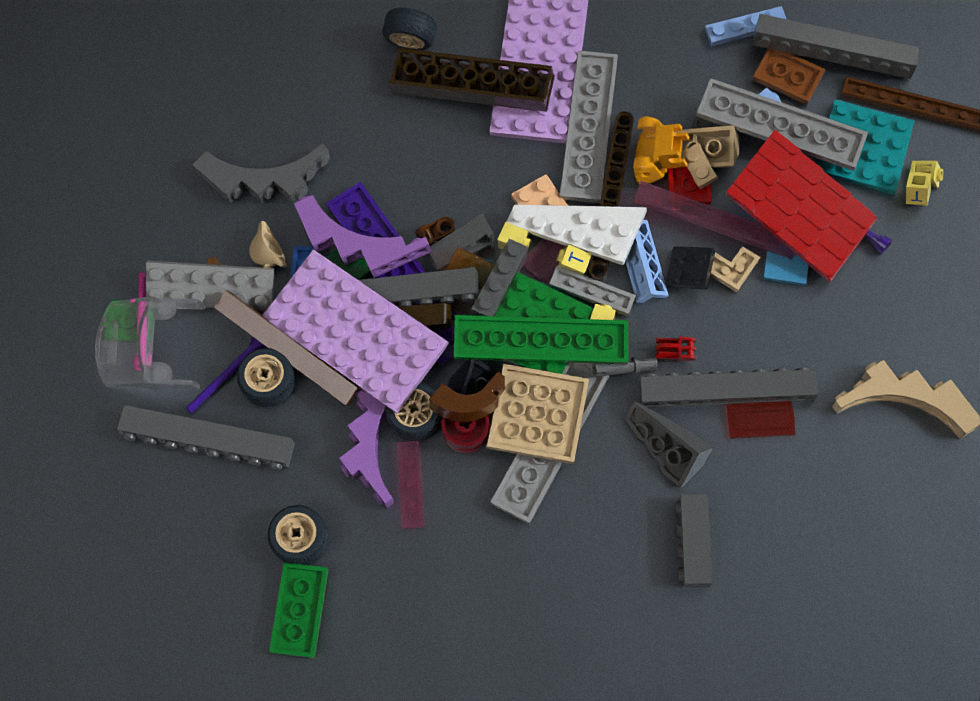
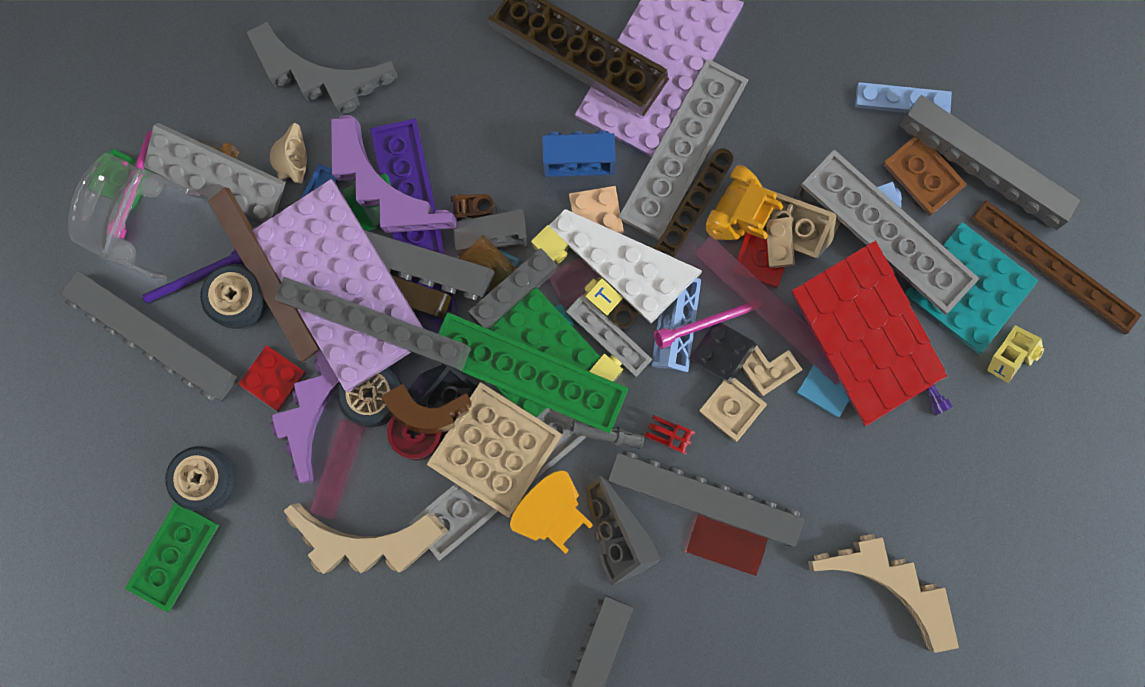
camera: 20 degrees right, 10 degrees up
none -> red plate [238,345,307,412]
none -> dark grey brick [275,277,471,371]
none -> tan arch [284,503,448,574]
none -> light orange piece [510,470,593,554]
none -> blue brick [543,131,616,177]
none -> dark pink piece [654,300,761,349]
none -> tan plate [699,378,767,442]

